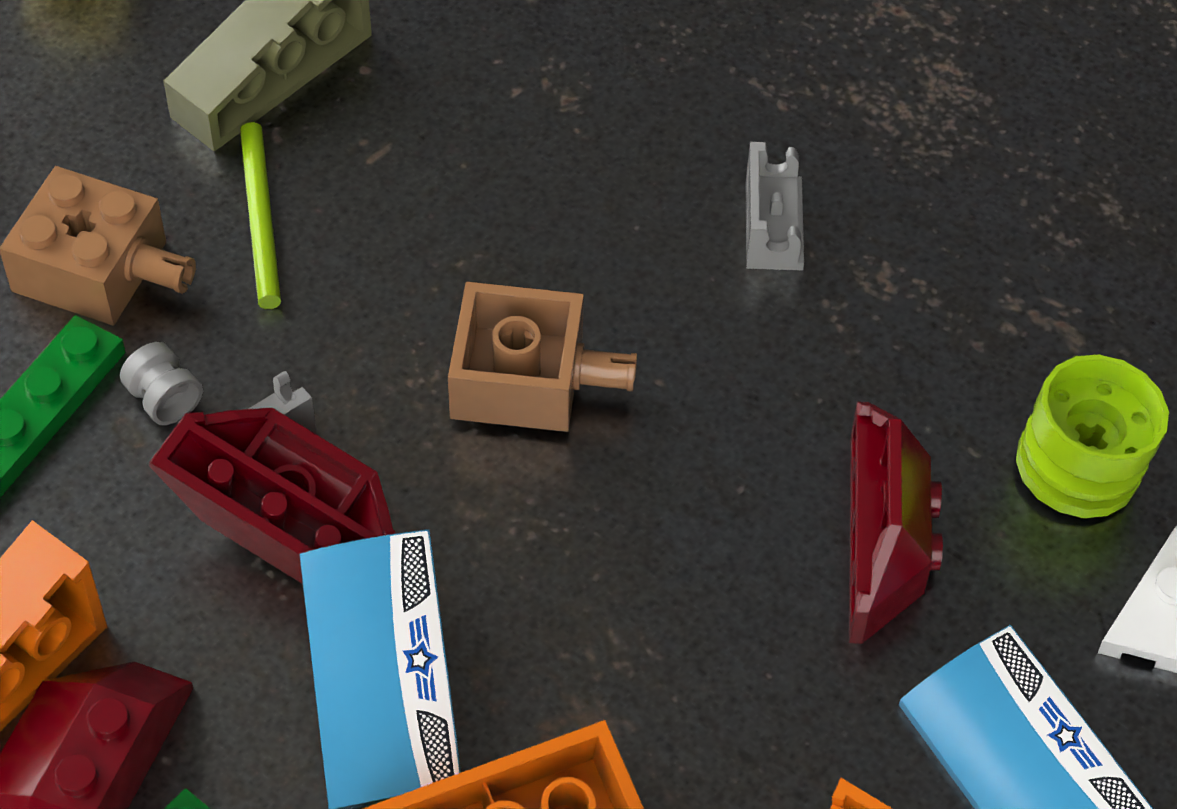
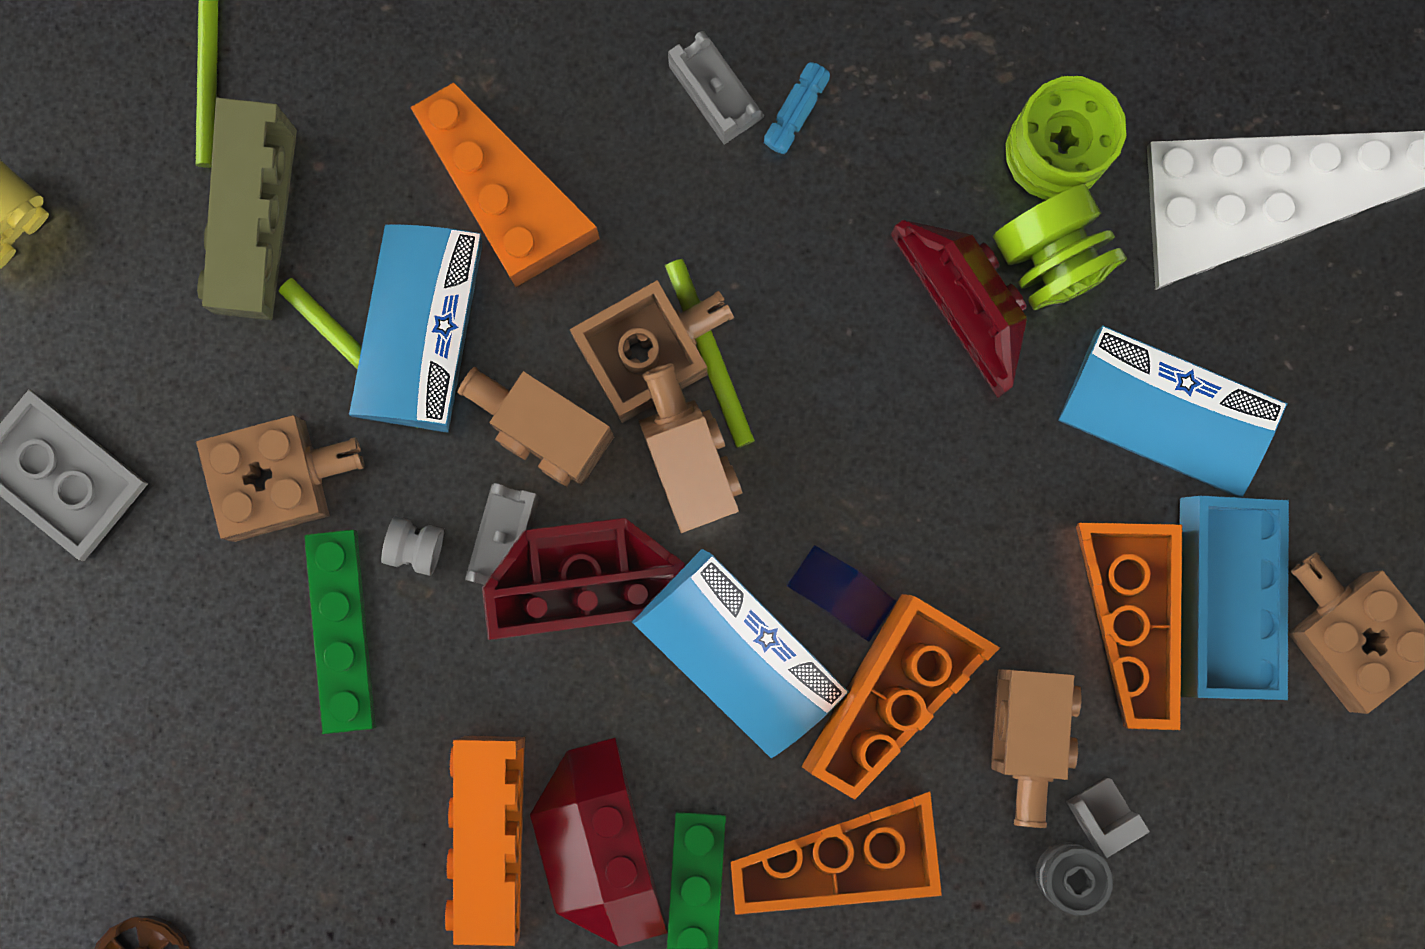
camera: 35 degrees left, 30 degrees up
none -> dark azure slope [349,225,483,433]
none -> orange wedge [410,82,600,287]
none -> medium nougat brick [457,367,614,487]
none -> medium nougat brick [639,363,743,533]
none -> lime bar [665,259,755,448]
none -> dark azure axle [764,62,830,154]
none -> clear blue slope [787,545,896,642]
none -> lime wheel [993,184,1127,310]

